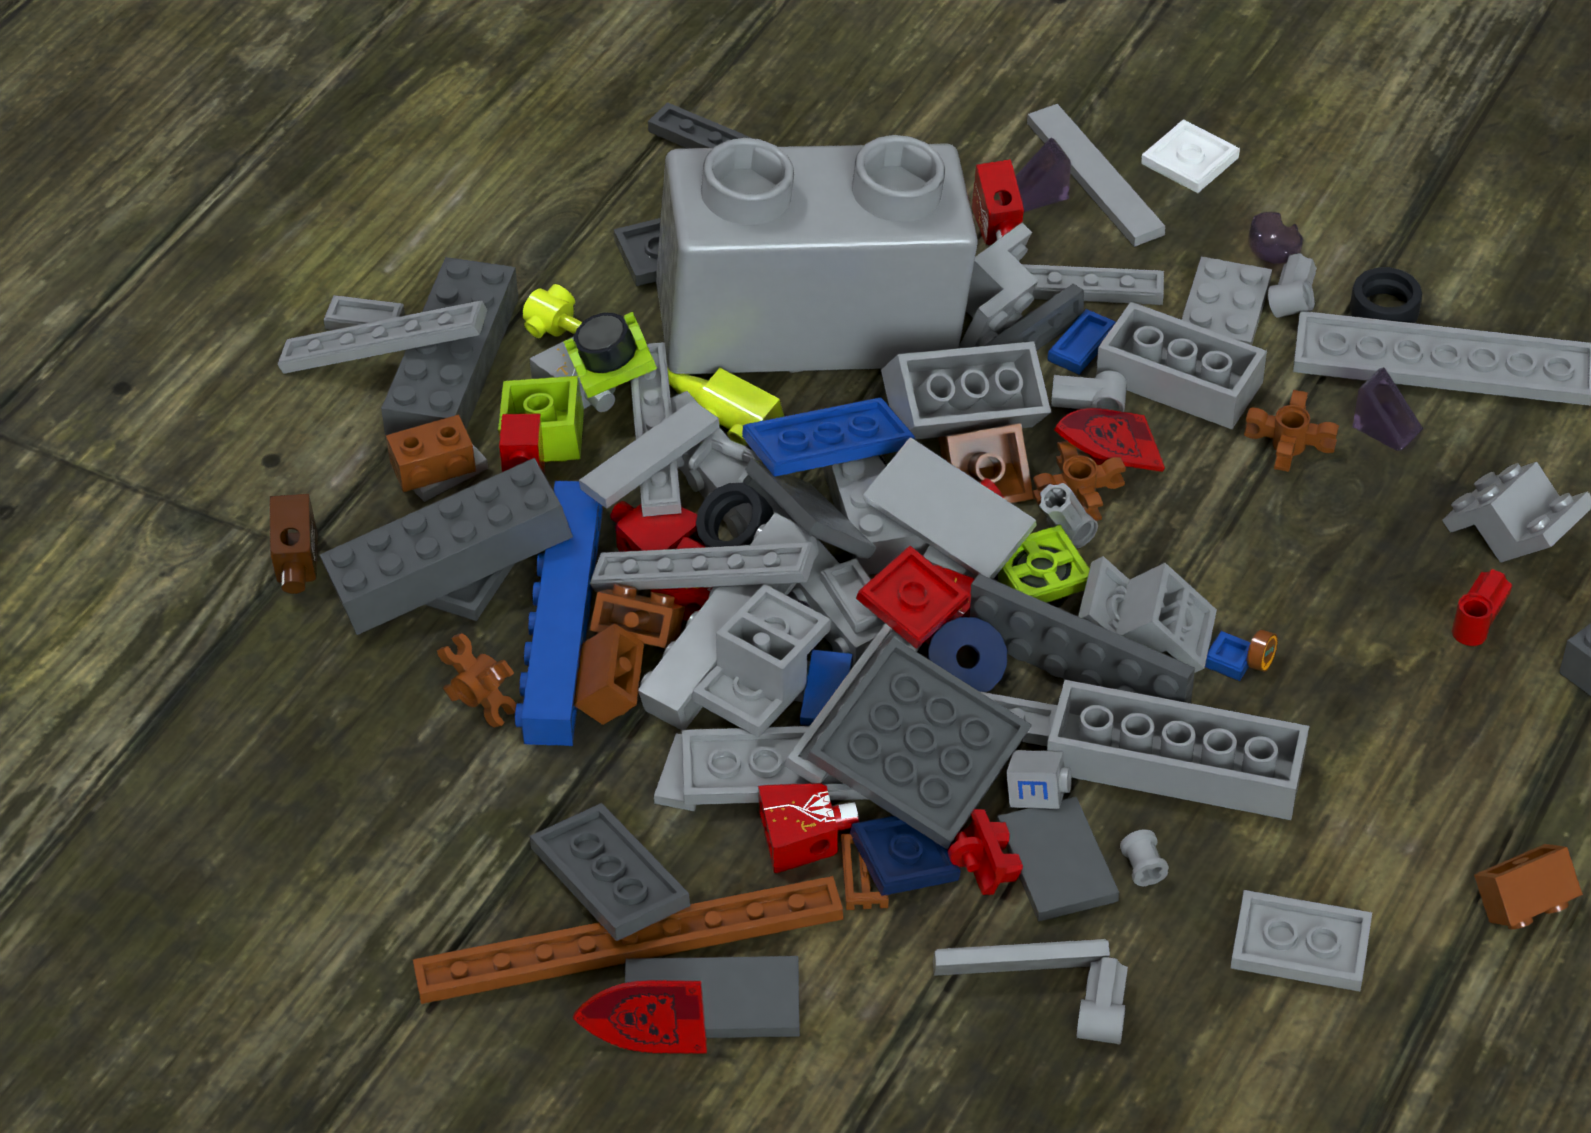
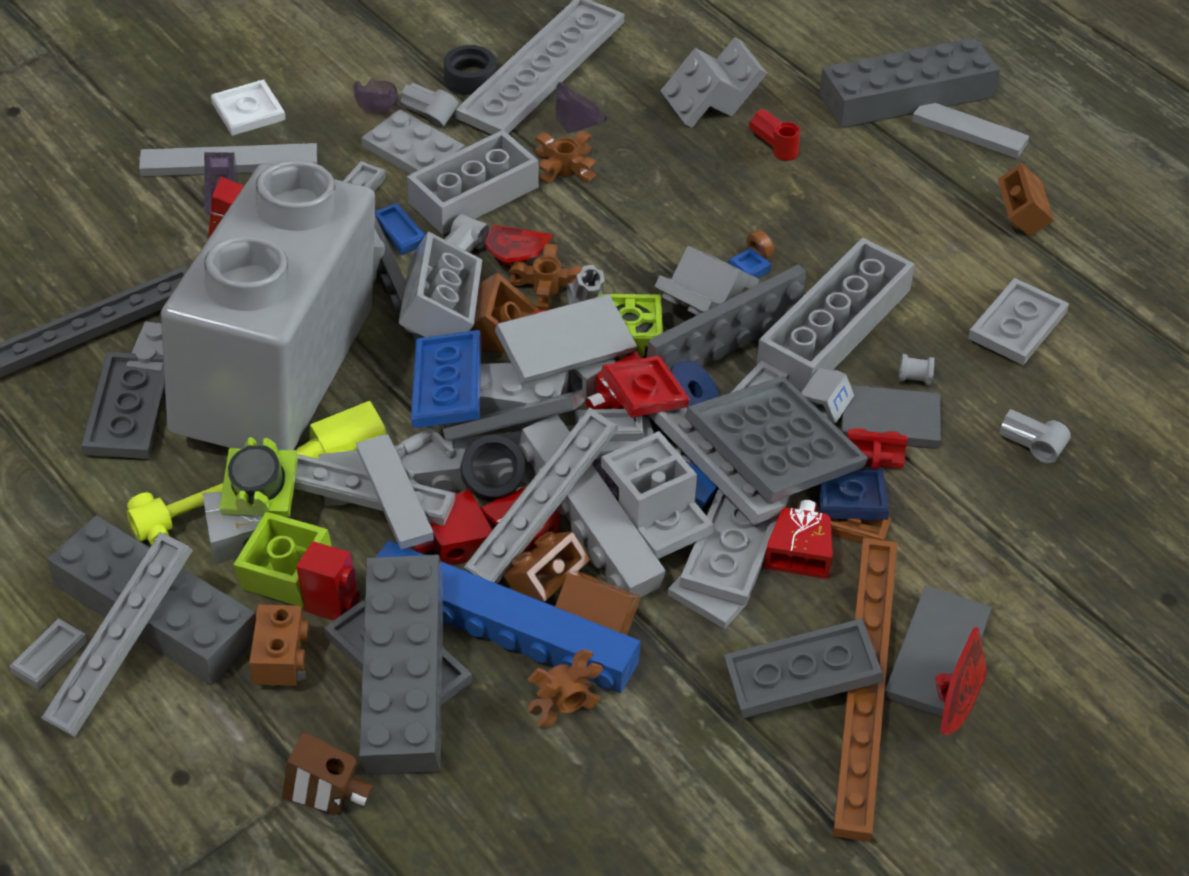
camera: 70 degrees left, 0 degrees up
light grey tile [933,939,1110,976] -> none

